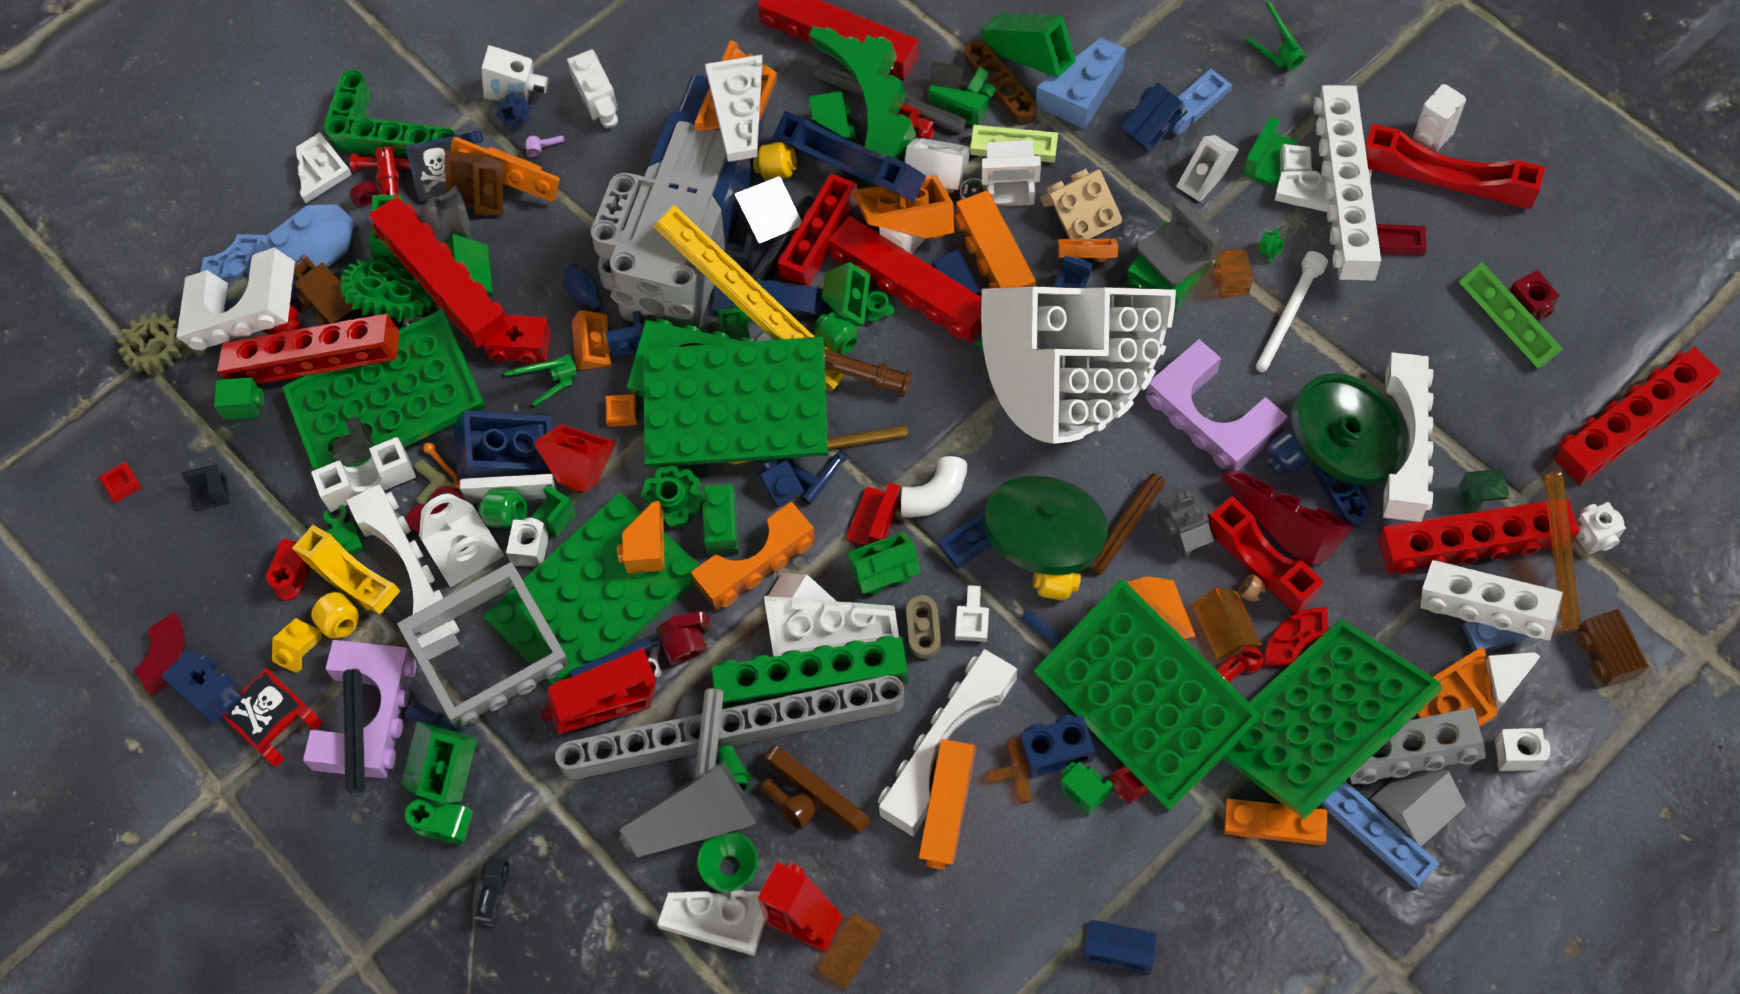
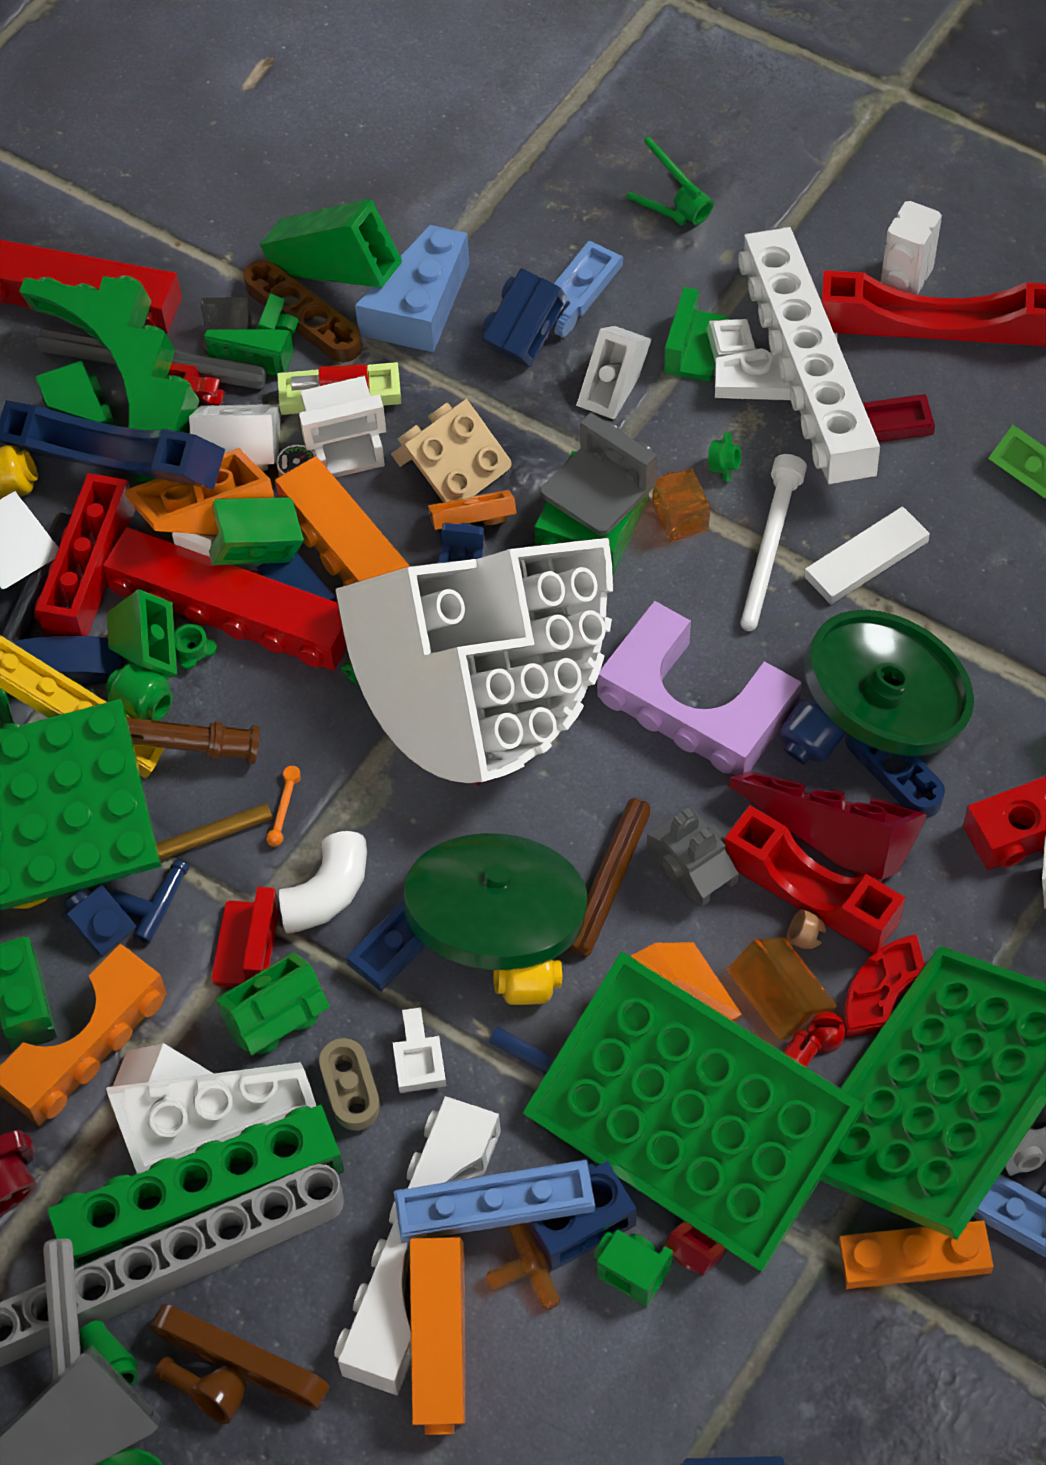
camera: 15 degrees left, 5 degrees down
white arch [1383,352,1433,522] -> none
none -> green panel [208,497,304,565]
none -> orange hinge [266,766,301,847]
none -> red piece [291,364,370,392]
none -> medium blue tile [394,1160,595,1243]
none -> white tile [804,506,930,605]

